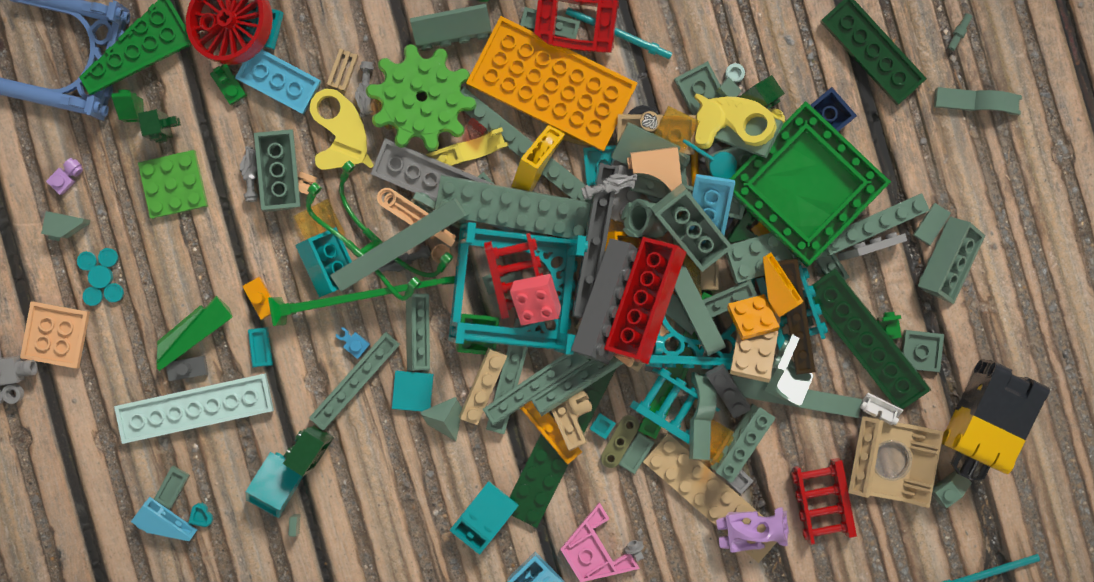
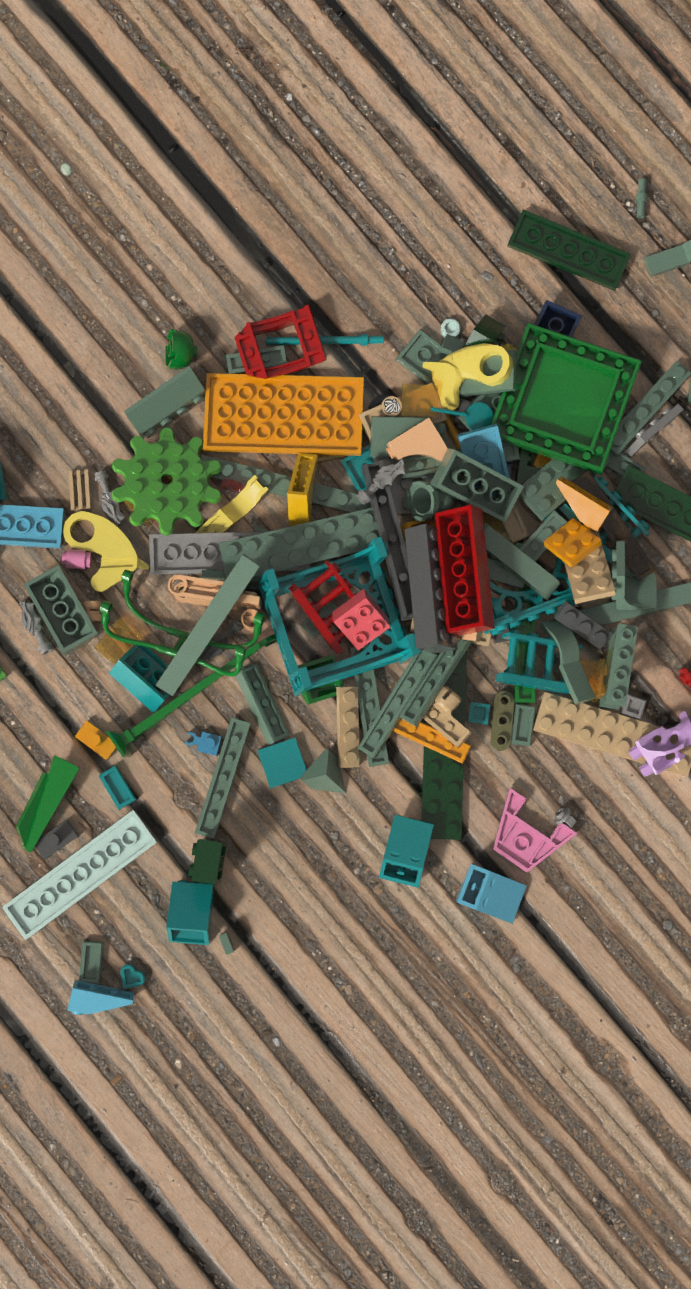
camera: 20 degrees left, 5 degrees down
none -> bright pink brick [62,549,91,570]

